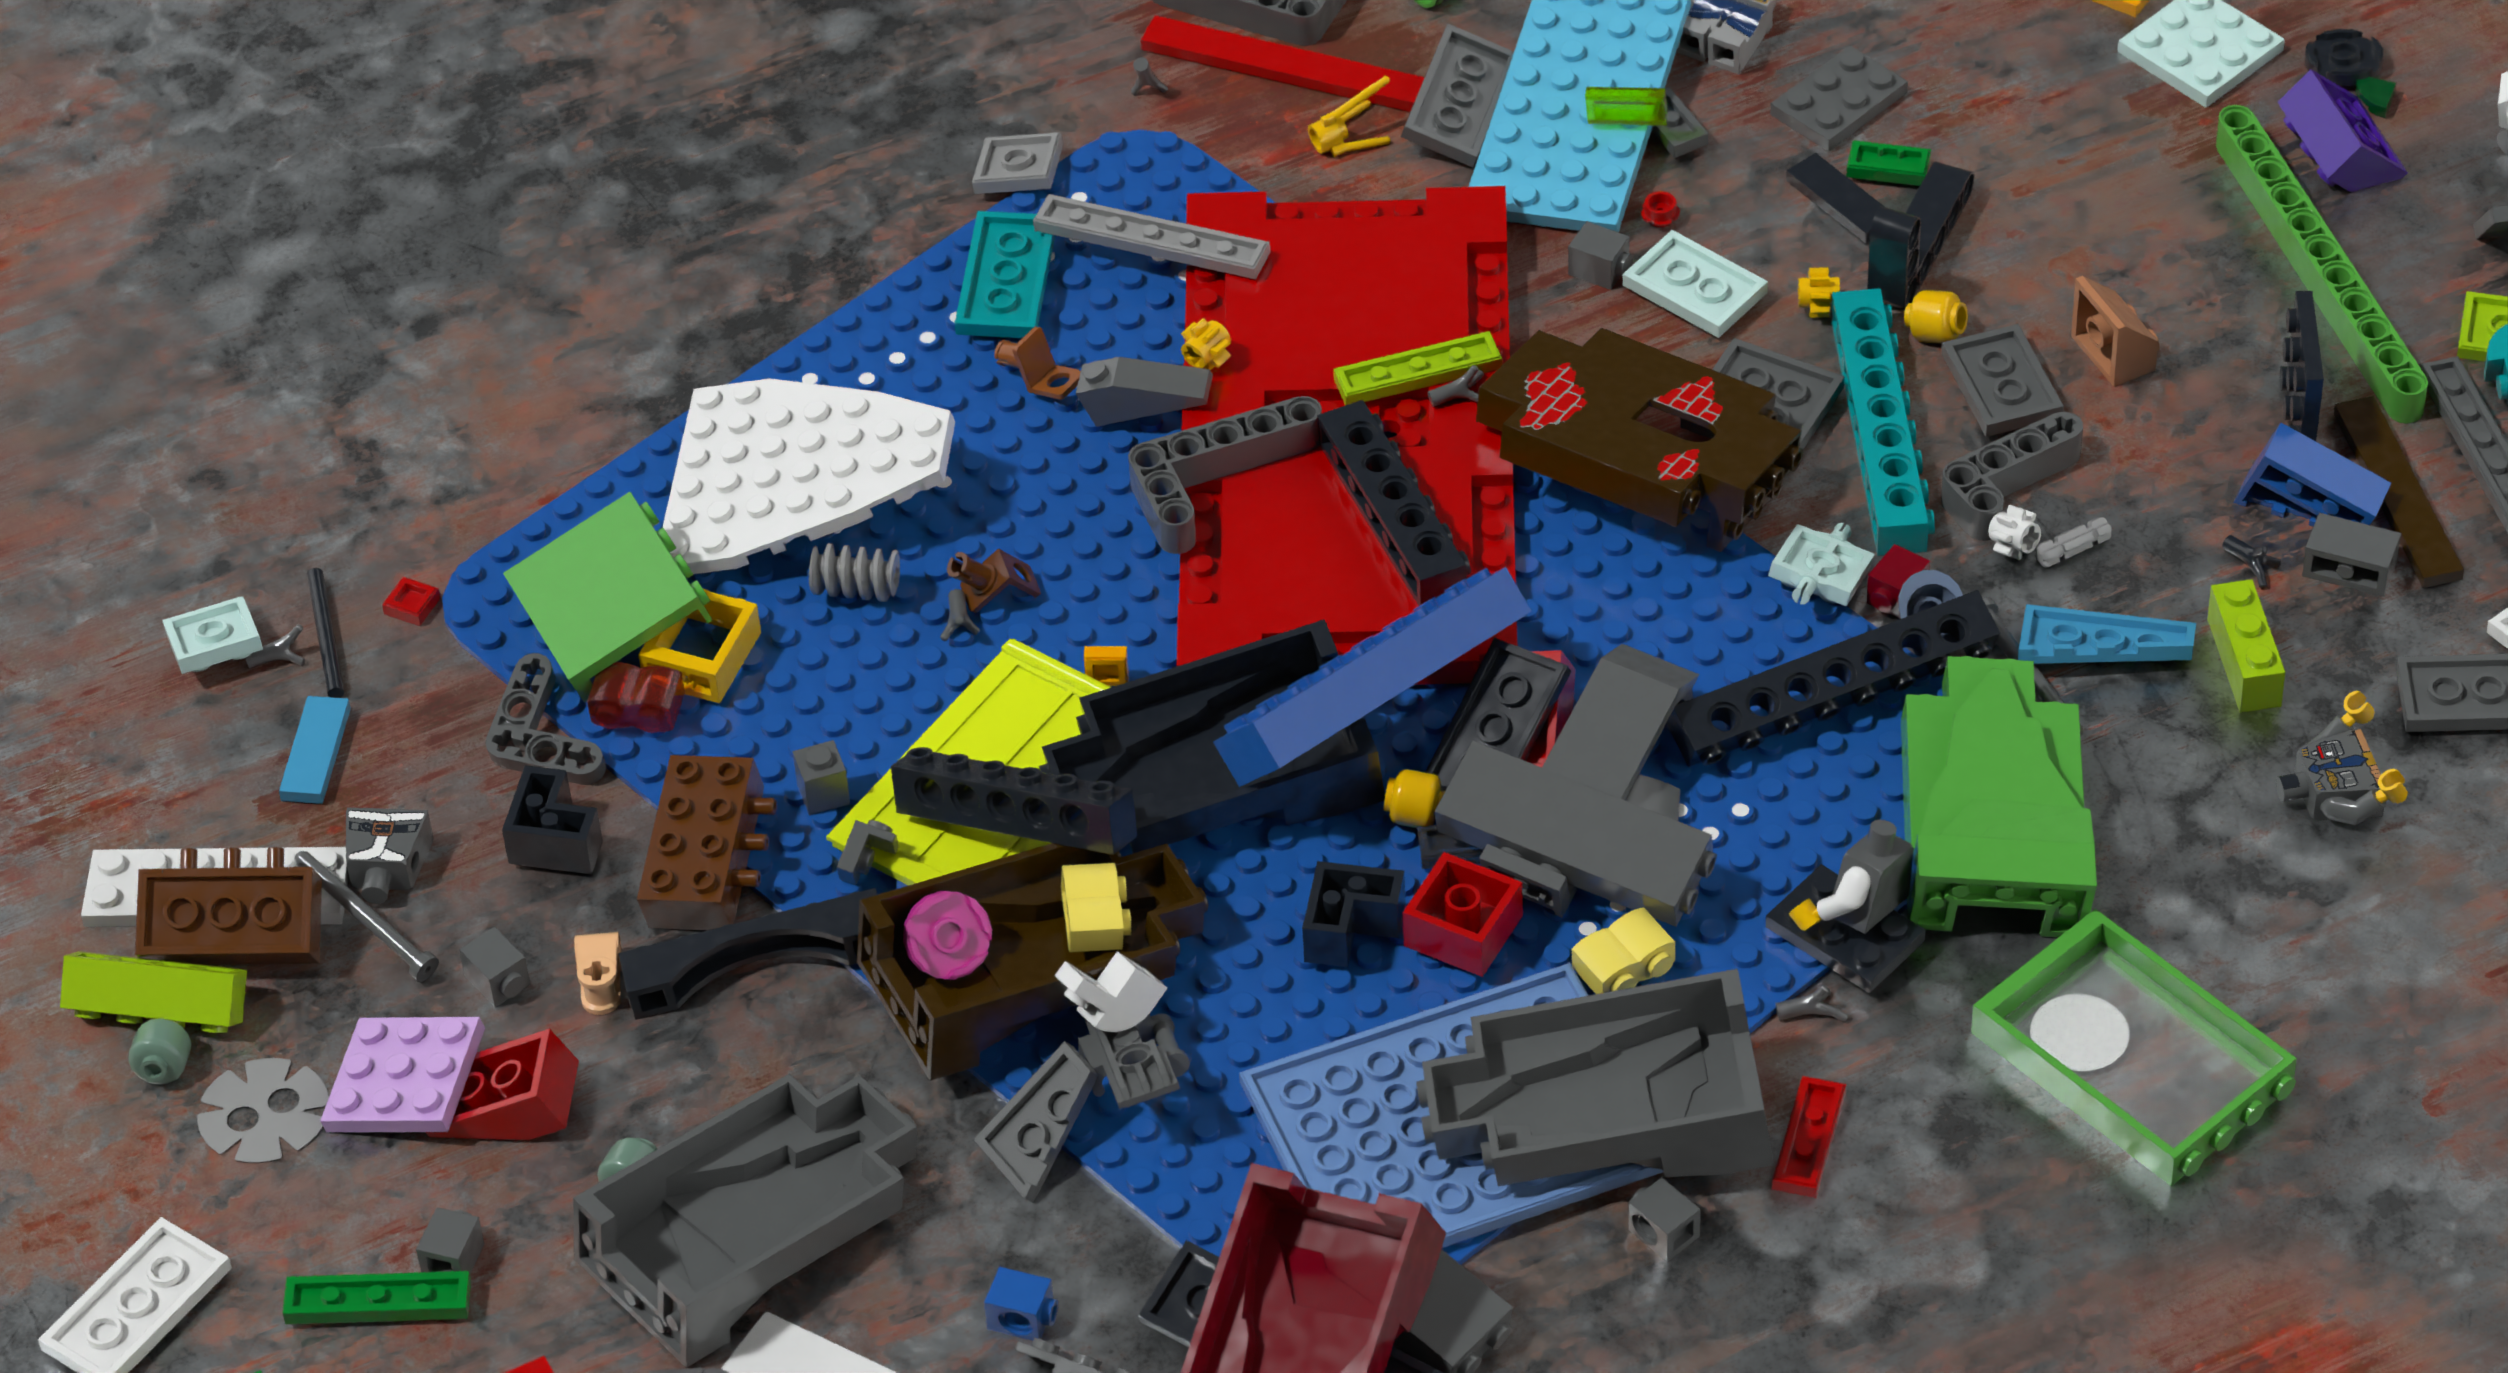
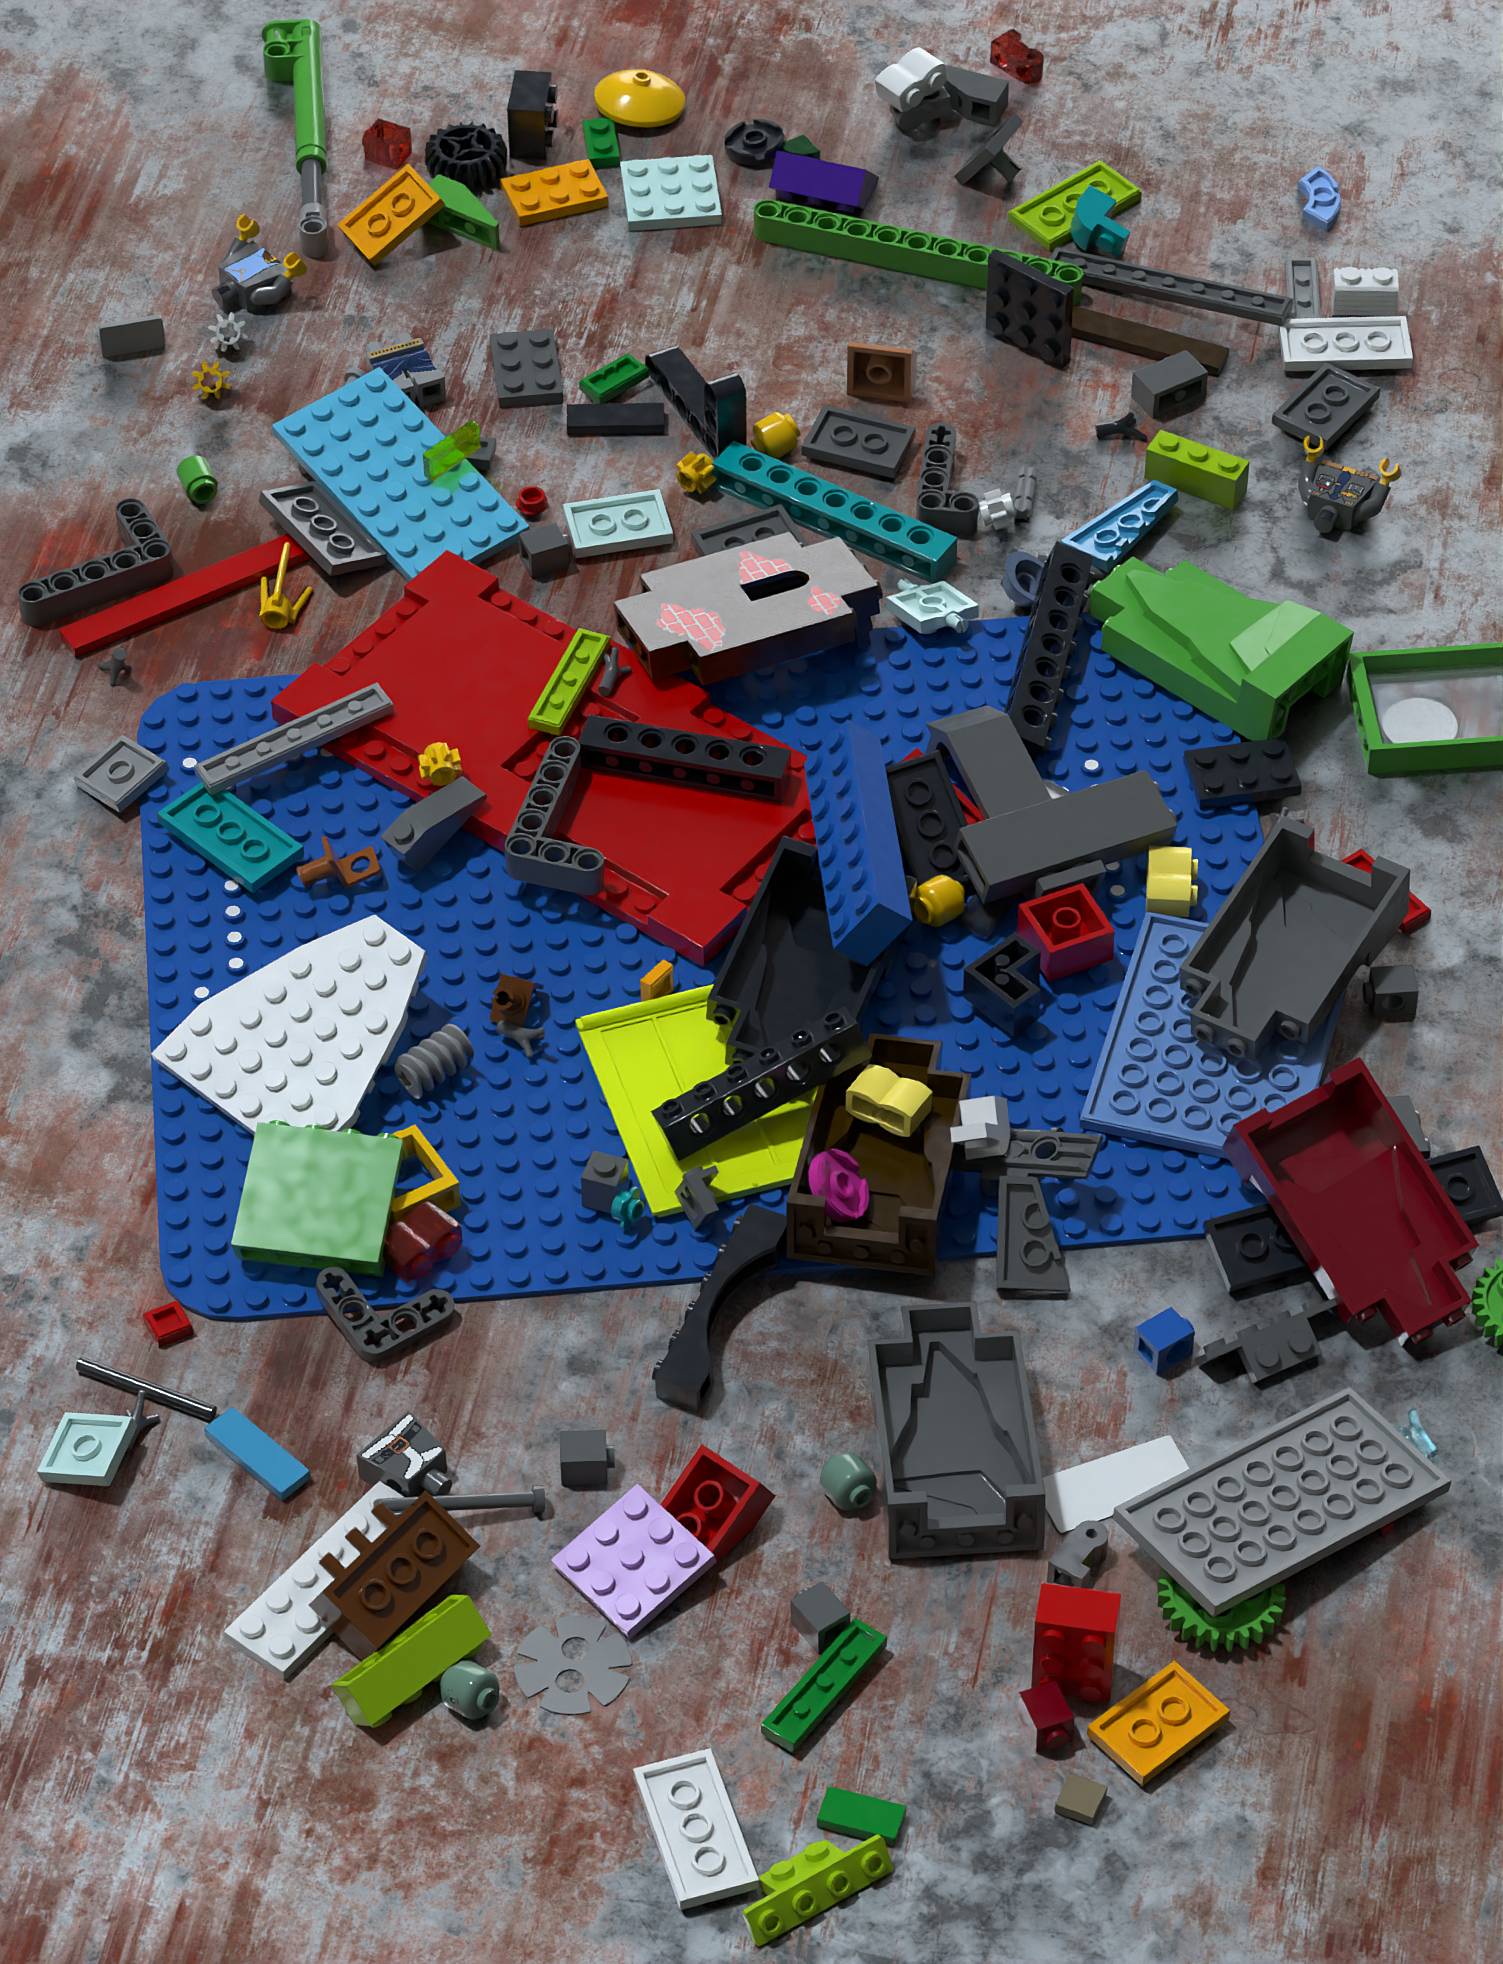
camera: 55 degrees left, 0 degrees up
black brick [502,765,603,874] -> none
light nougat piece [574,932,622,1015] -> none
reddish brown piece [637,755,777,930] -> none
dark grey torso [1789,820,1914,934] -> none
dark red brick [1867,544,1931,619] -> none
blue wedge [2233,423,2391,527] -> none
none -> teal plate [611,1187,644,1230]

